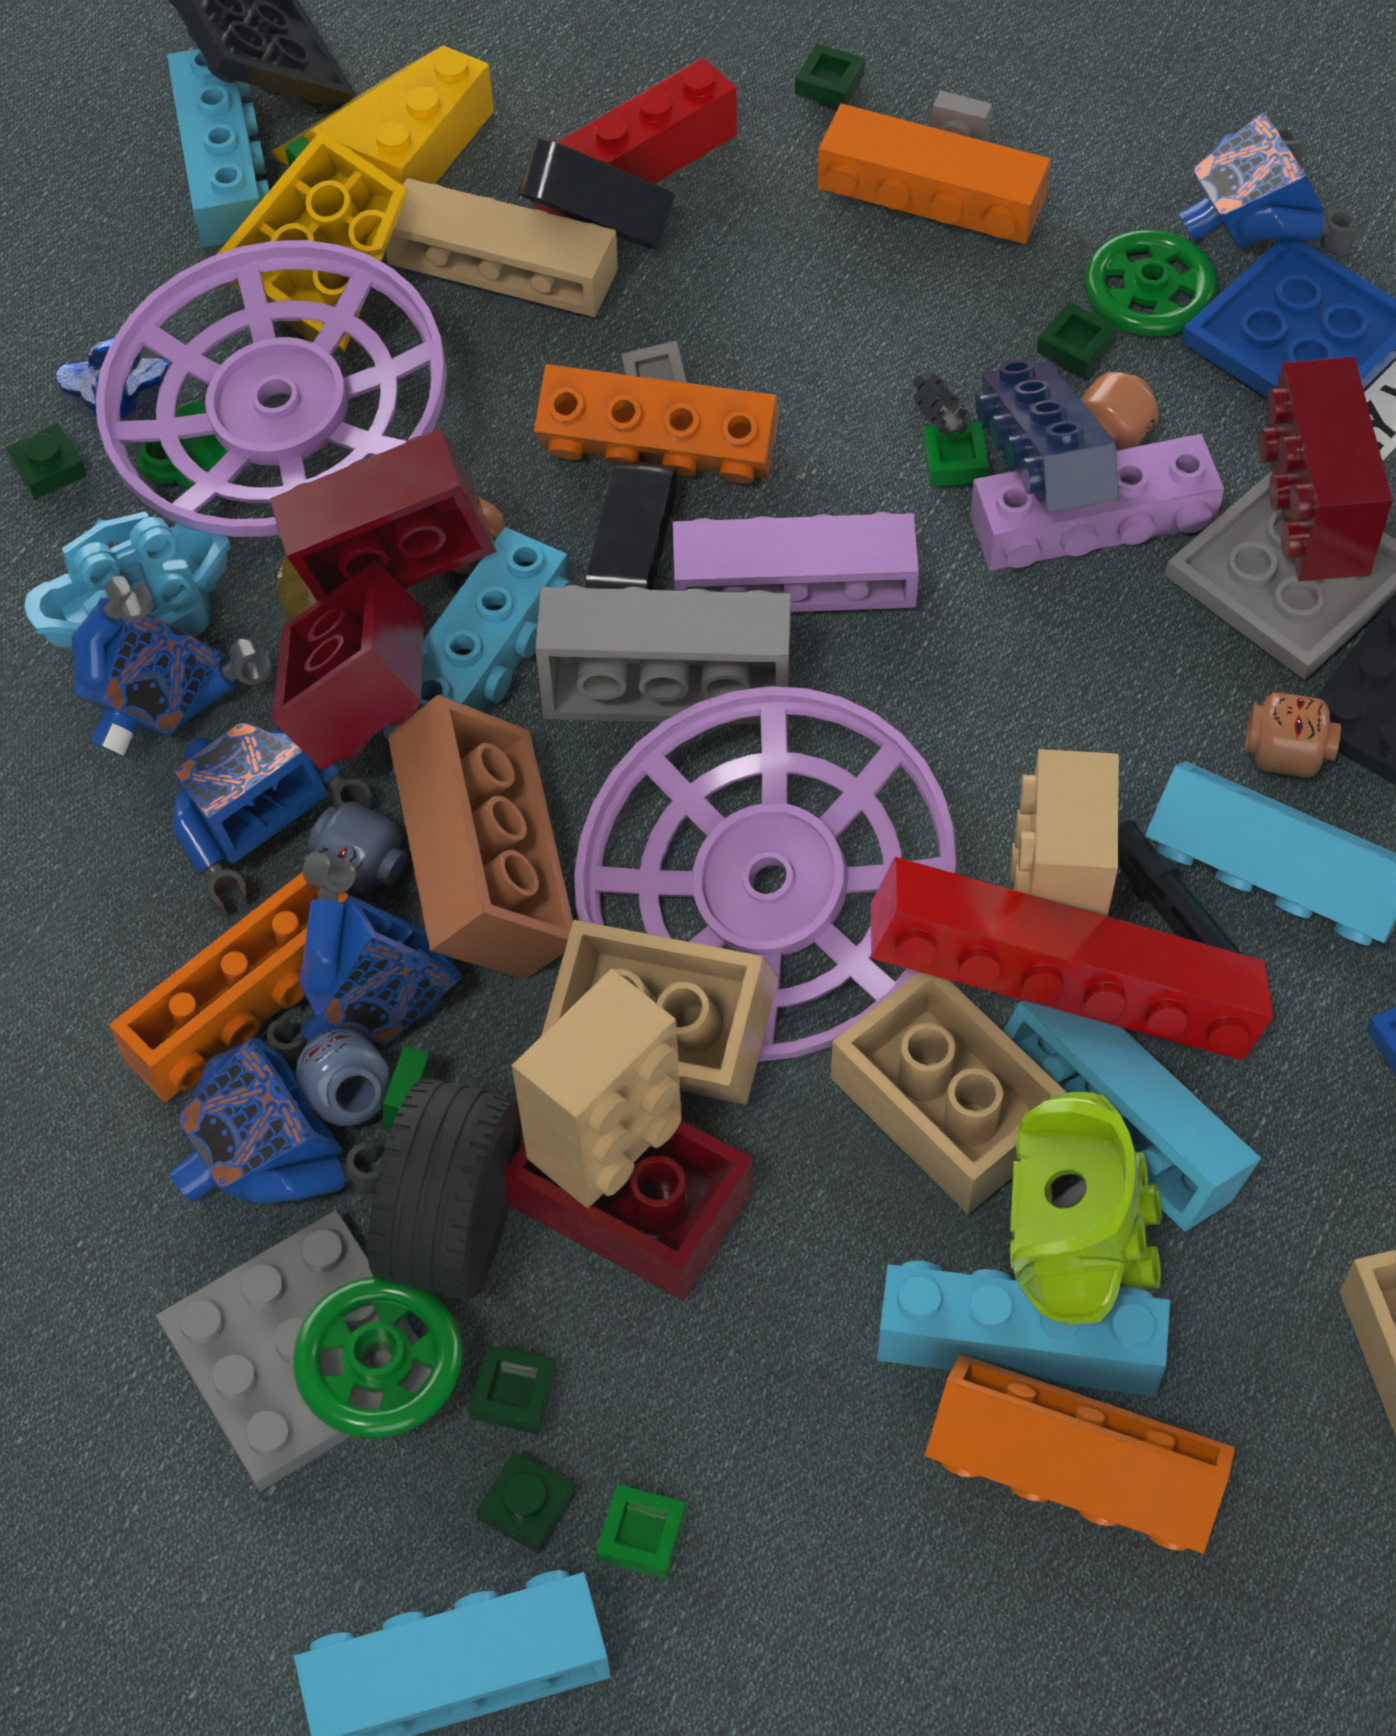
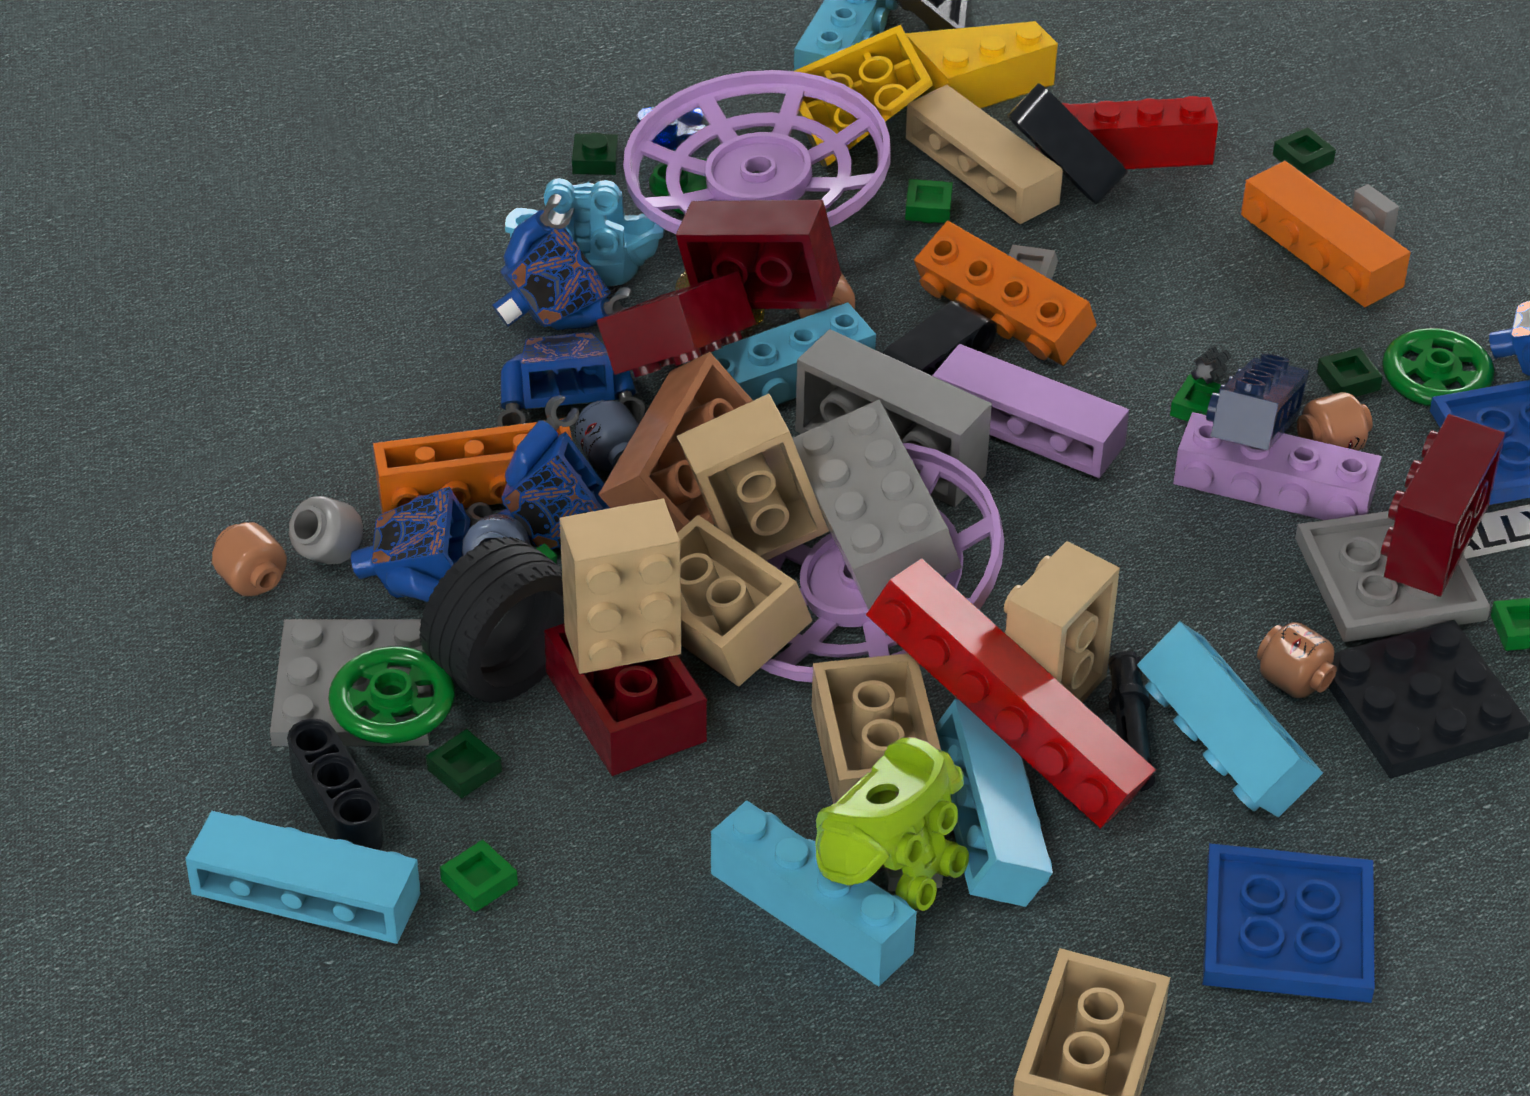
camera: 30 degrees right, 15 degrees down
dark green plate [476,1451,576,1554] -> none
orange brick [925,1353,1235,1554] -> none
none -> nougat head [212,522,287,596]
none -> black beam [287,718,383,850]
none -> light grey head [289,496,363,564]
none -> tan brick [677,393,829,561]
none -> light grey brick [793,400,962,609]
none -> green plate [905,179,953,223]

